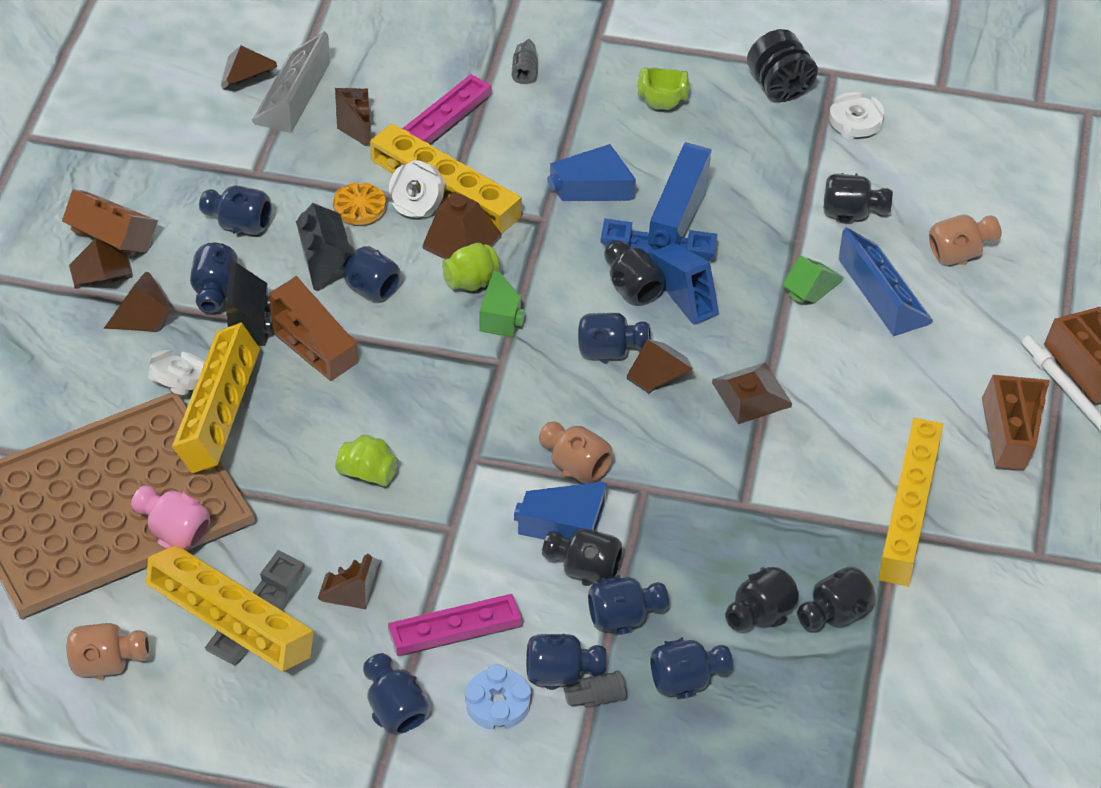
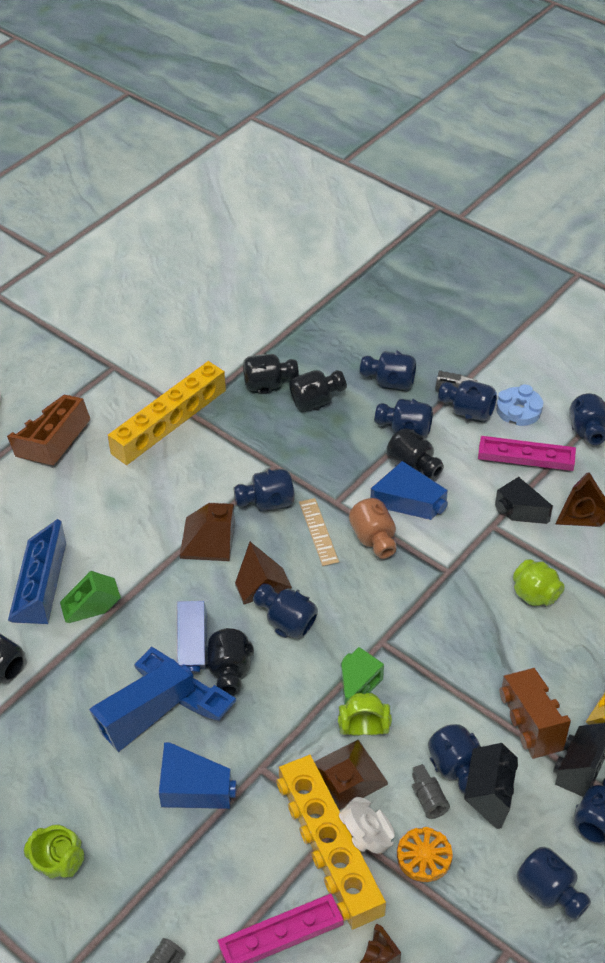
camera: 150 degrees left, 0 degrees up
none -> dark blue piece [233,469,295,511]
none -> tan sticker [299,498,339,566]
none -> dark grey hinge [412,764,450,819]
none -> black slope [495,477,553,524]

